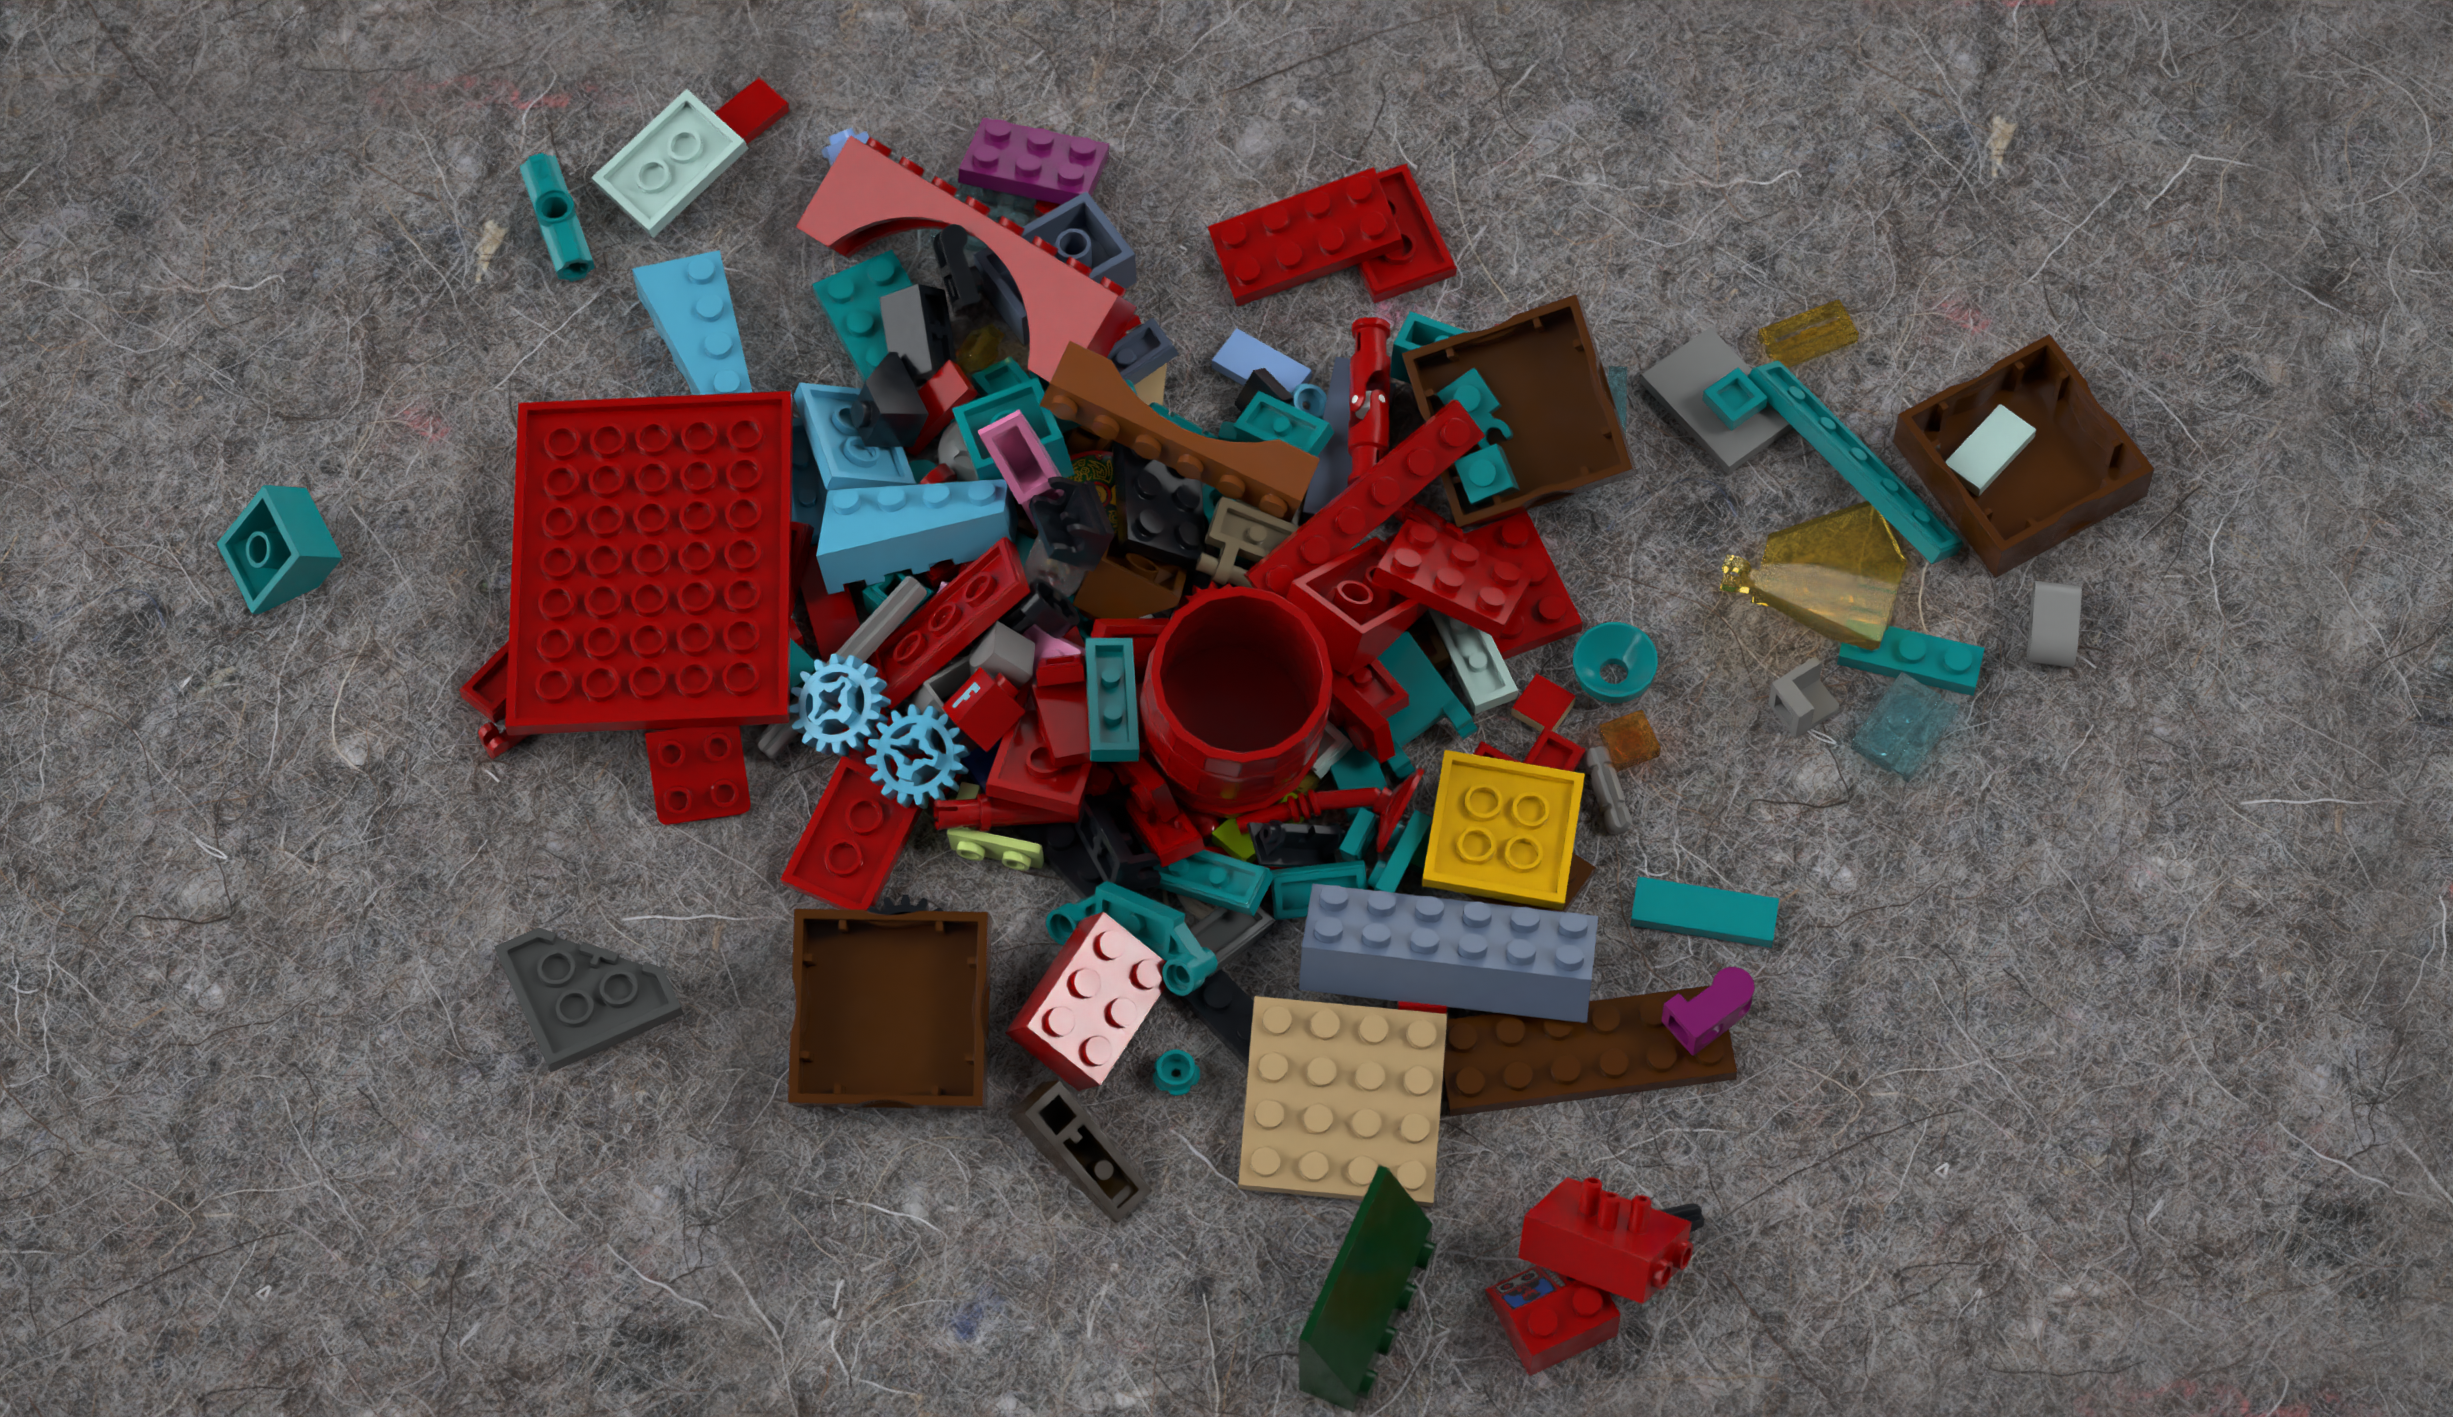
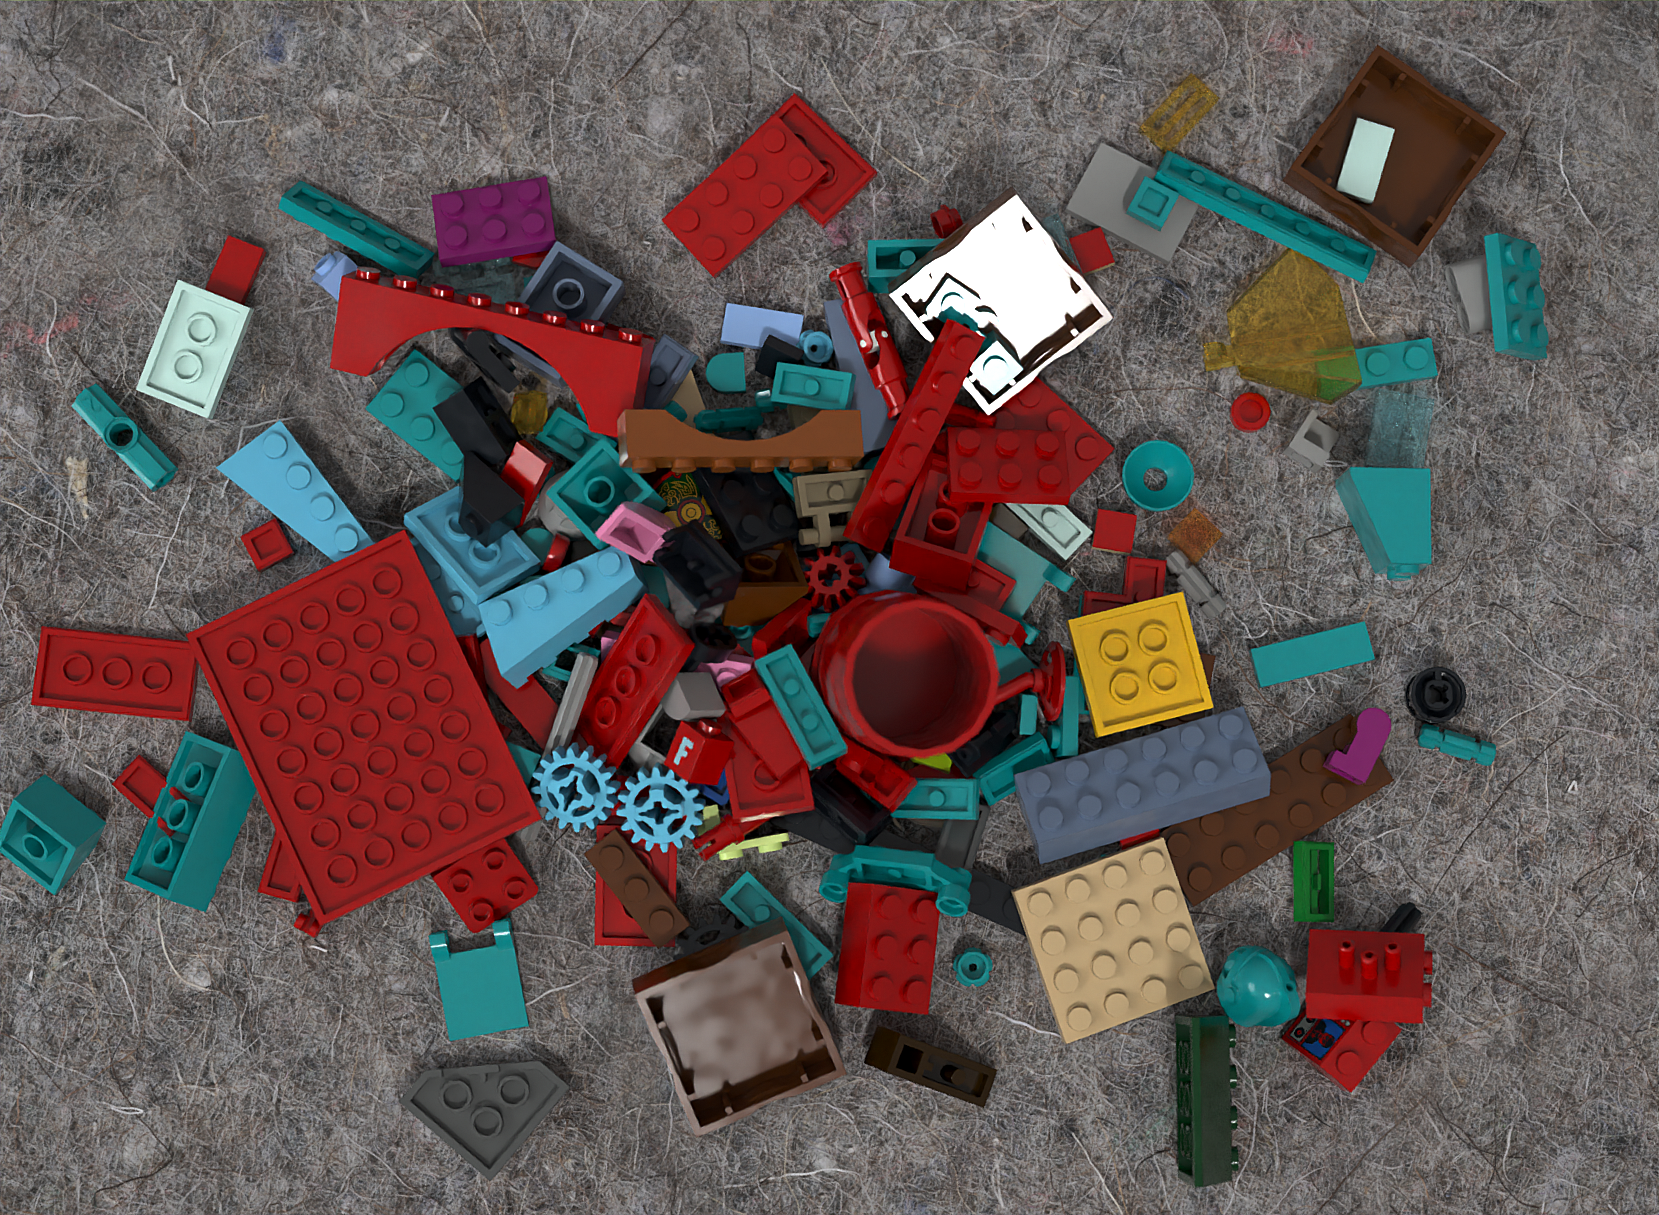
camera: 30 degrees left, 20 degrees up
none -> red tile [31,626,199,722]
none -> red tile [112,755,193,837]
none -> teal slope [124,731,257,912]
none -> red tile [240,518,296,573]
none -> teal plate [278,180,435,279]
none -> teal flag [428,918,529,1041]
none -> reddish brown plate [584,828,691,949]
none -> teal tile [706,352,746,394]
none -> teal plate [719,871,834,981]
none -> red tile [1064,227,1115,276]
none -> teal helmet [1217,945,1300,1027]
none -> red tile [1229,392,1270,433]
none -> green tile [1294,841,1334,923]
none -> teal slope [1335,467,1432,581]
none -> black wheel [1404,666,1467,725]
none -> teal axle [1417,724,1496,766]
none -> teal plate [1484,233,1549,361]

